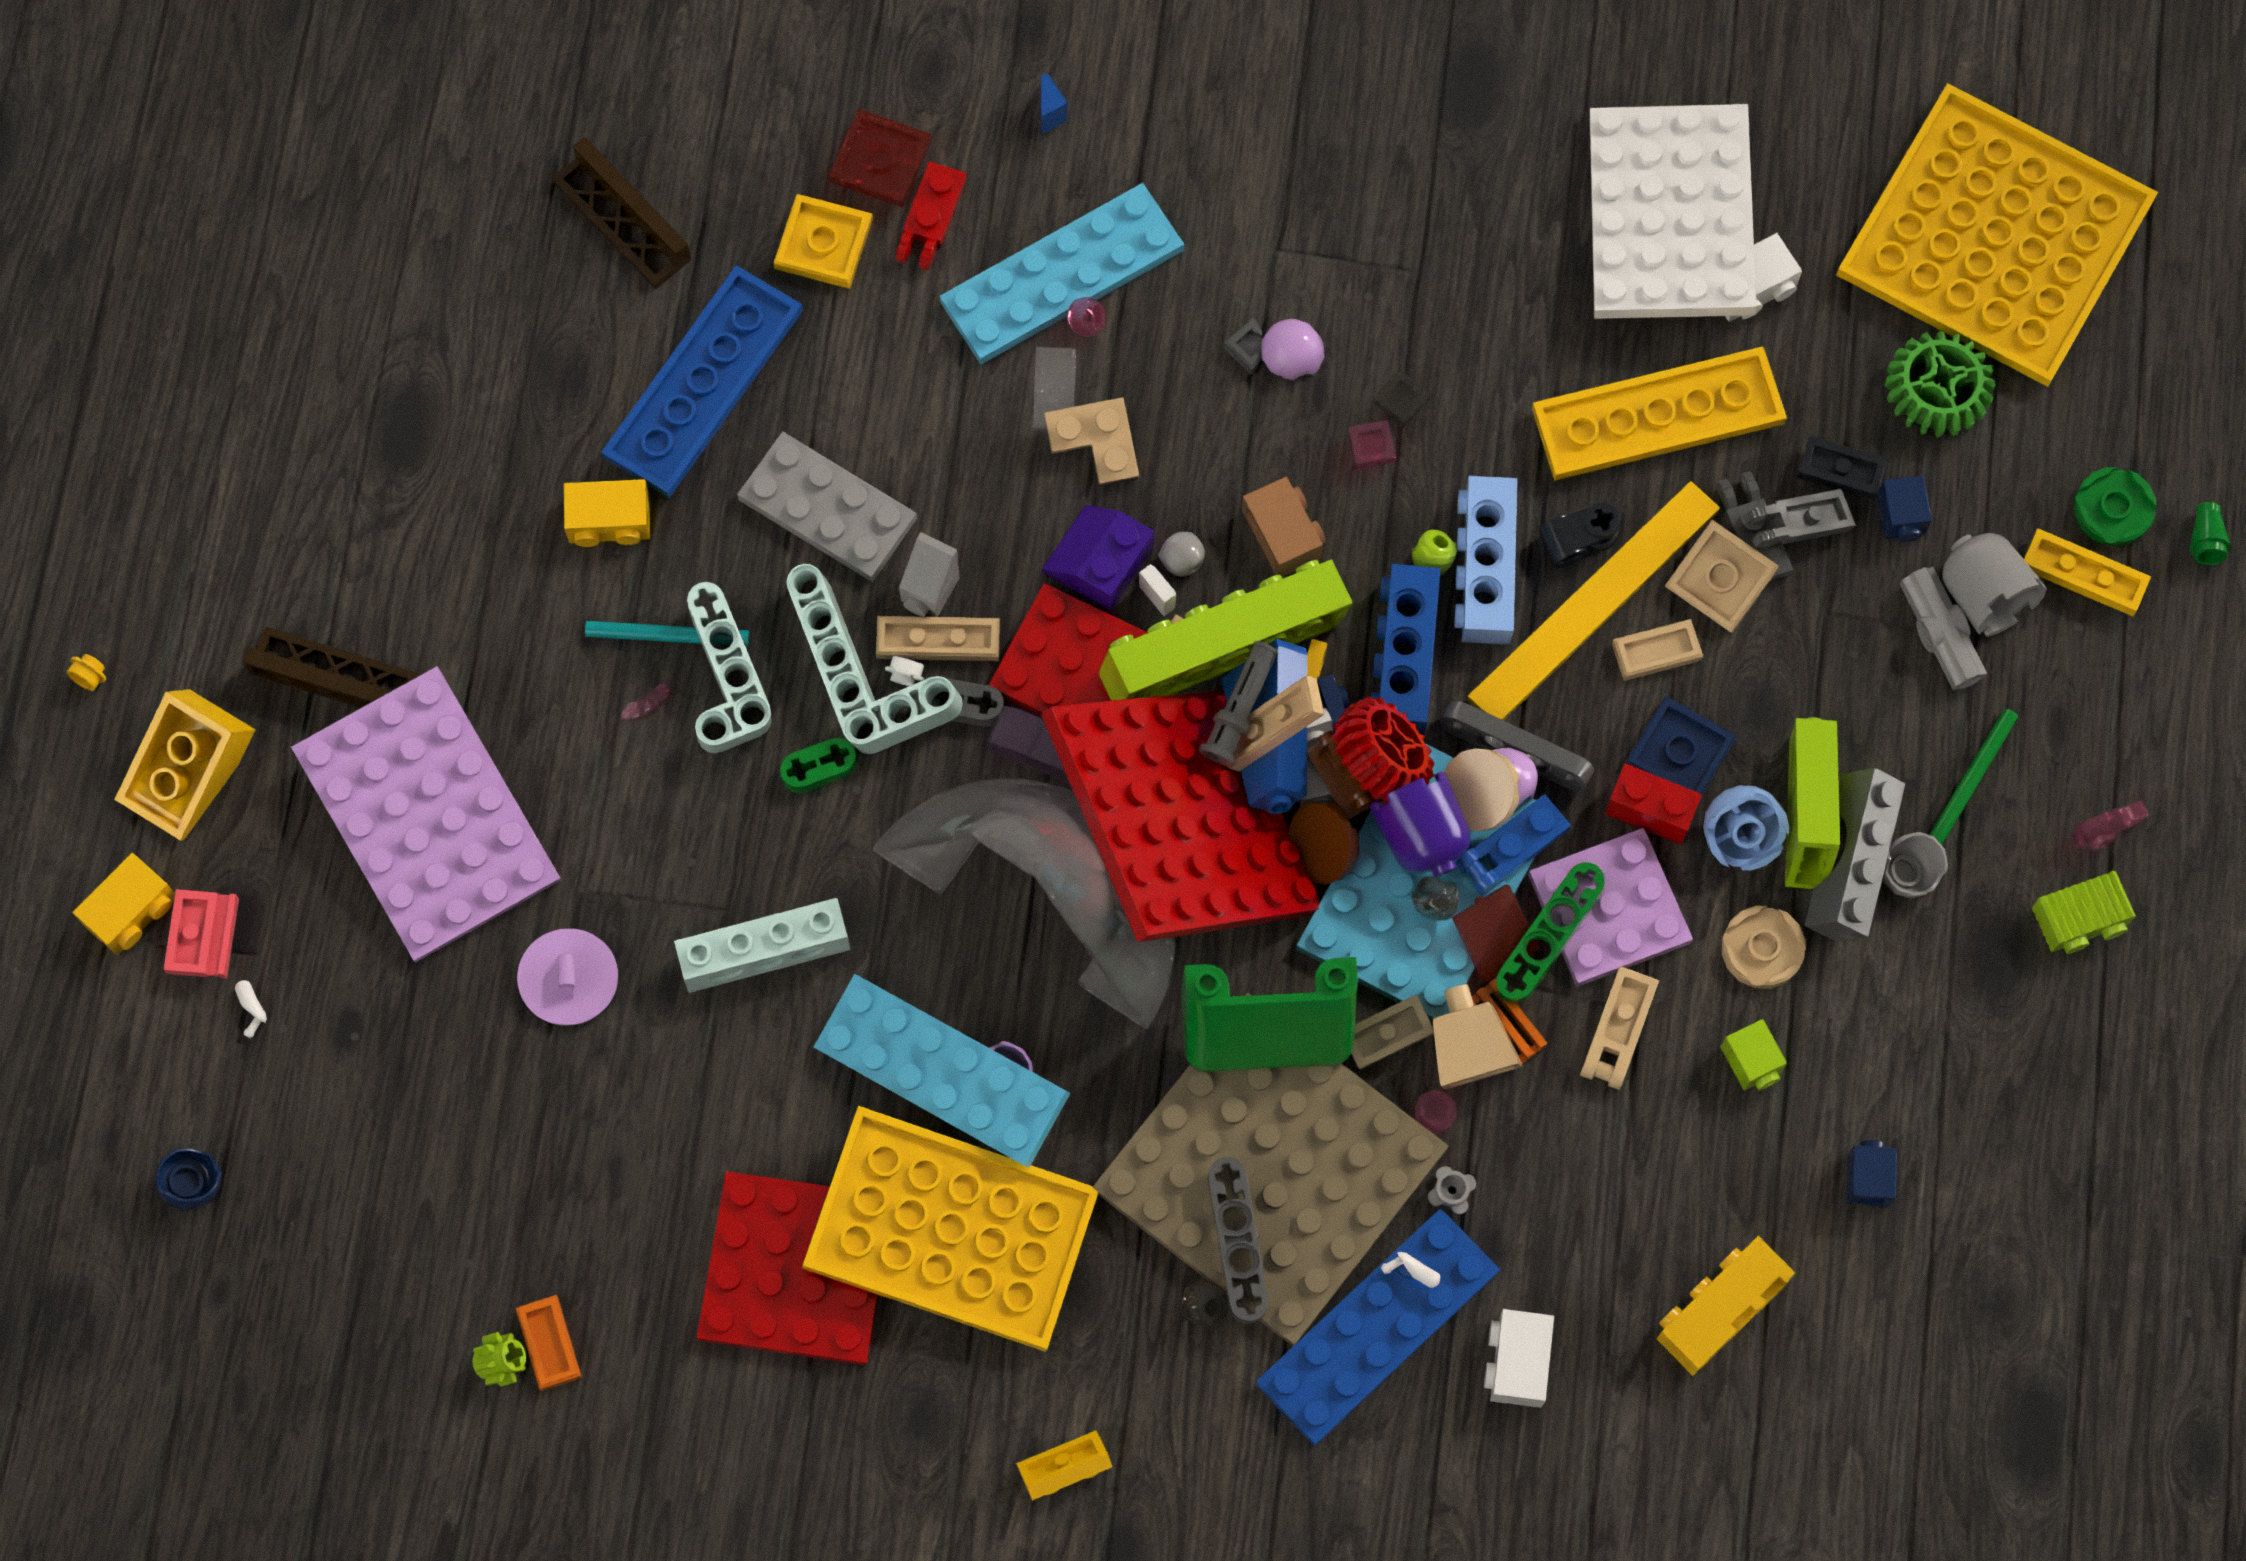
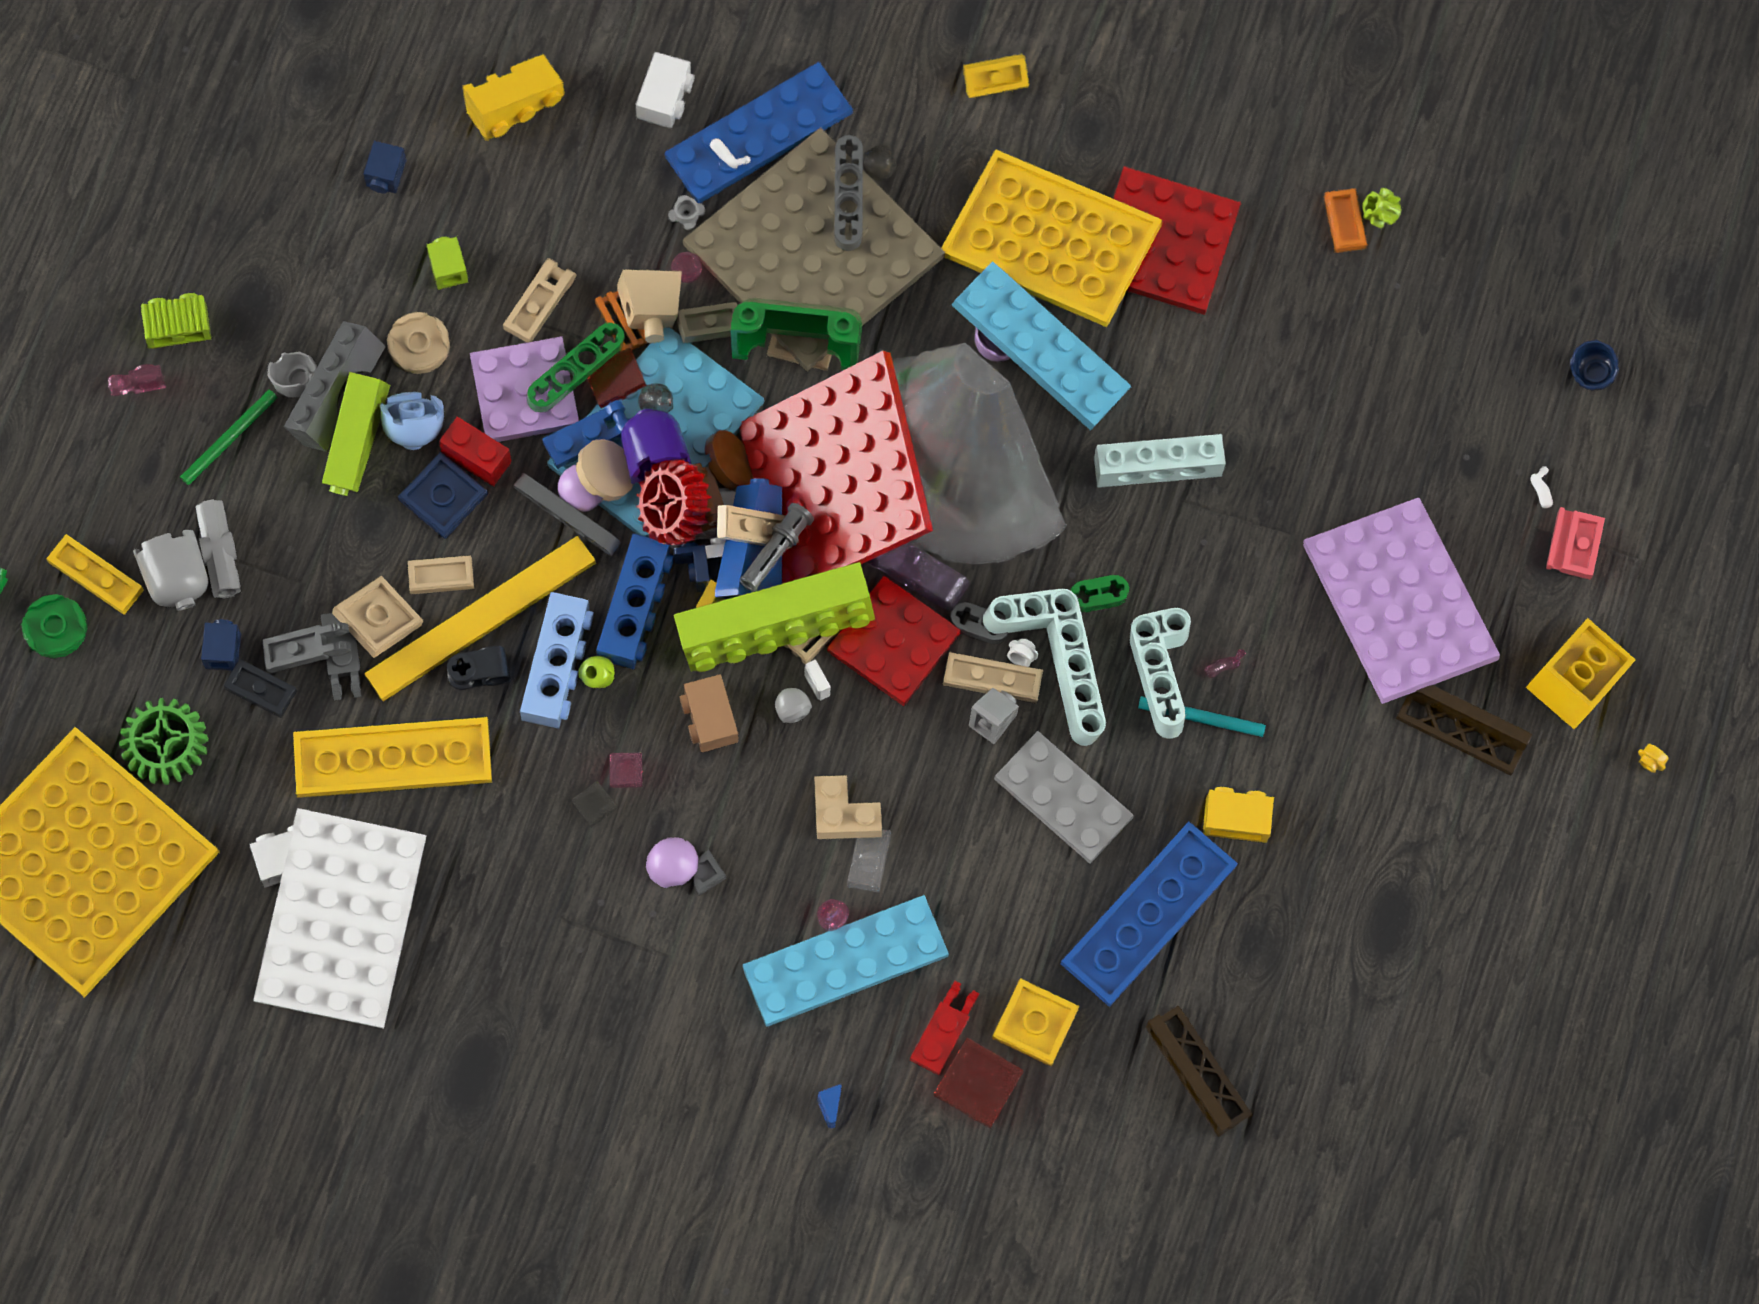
camera: 175 degrees left, 0 degrees up
yellow piece [72,852,175,955] -> none
lavender shield [517,929,618,1026] -> none
dark purple slope [1042,505,1154,613] -> none

